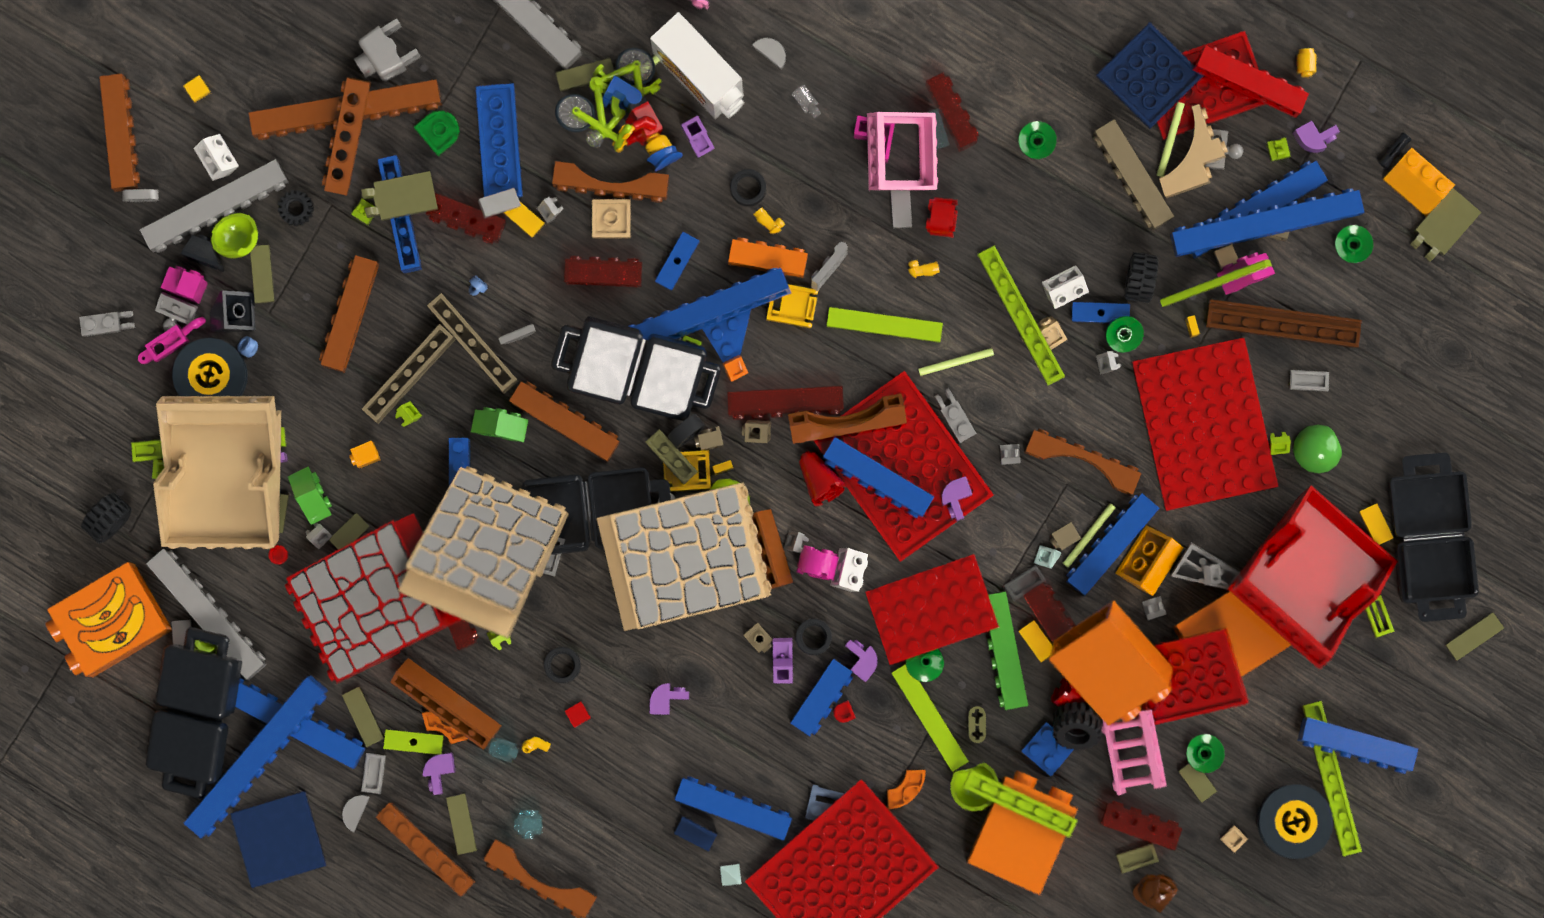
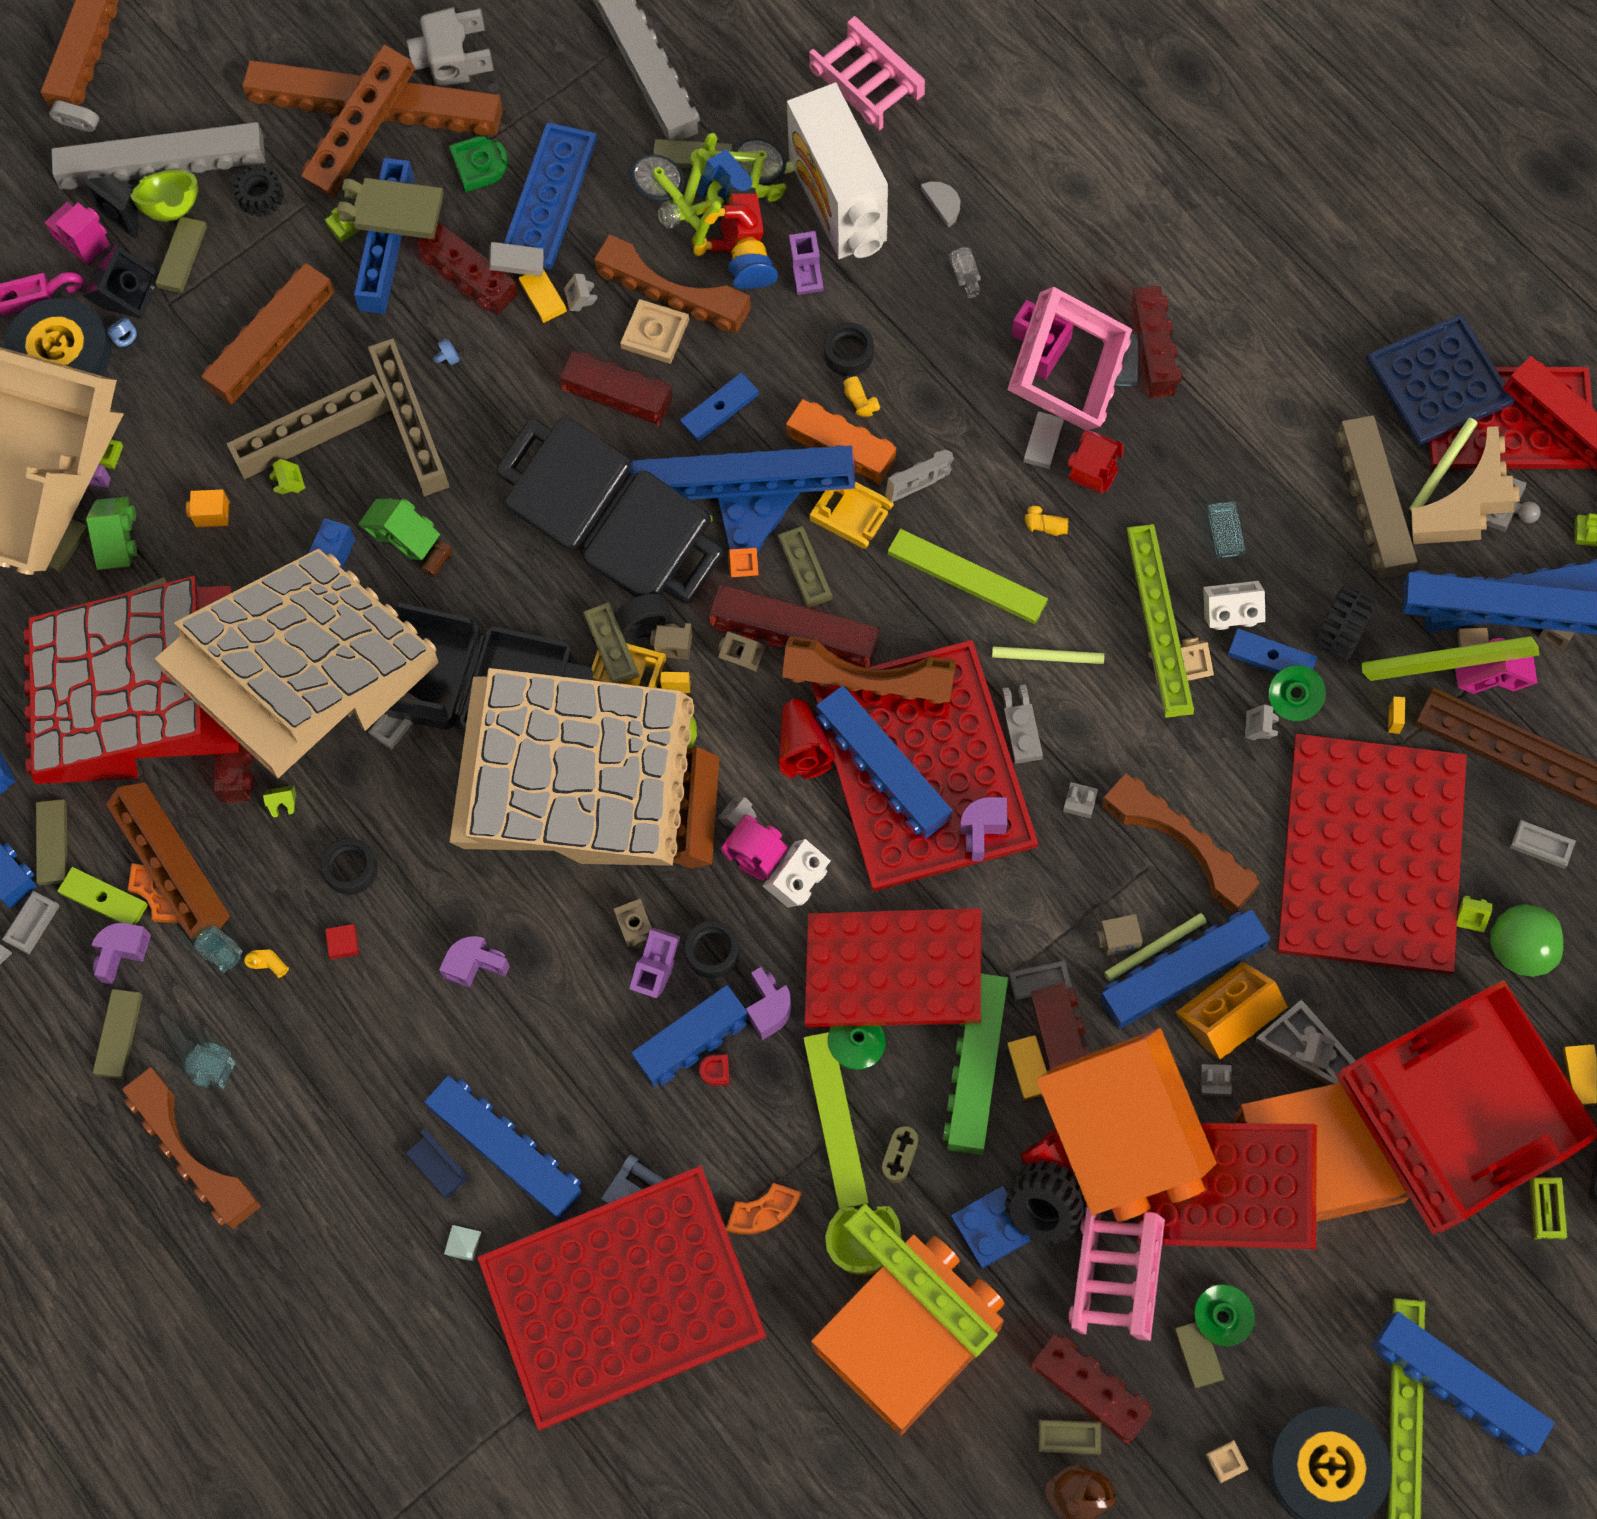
camera: 20 degrees right, 15 degrees down
light grey plate [155,292,198,332] -> none
yellow tile [184,76,210,102] -> none
white brick [194,134,238,180] -> none
red tile [268,545,289,565] -> none
light grey tile [306,523,332,549] -> none
dark orange arch [376,803,476,897] -> none
light grey tile [499,324,536,345] -> none
dark orange brick [509,381,620,462] -> none
green dish [1018,121,1057,159] -> none
light aqua slope [1034,545,1061,568] -> none
none -> reddish brown pin [420,541,453,577]
none -> olive tile [778,526,833,608]
none -> clear light blue tile [1207,501,1246,558]

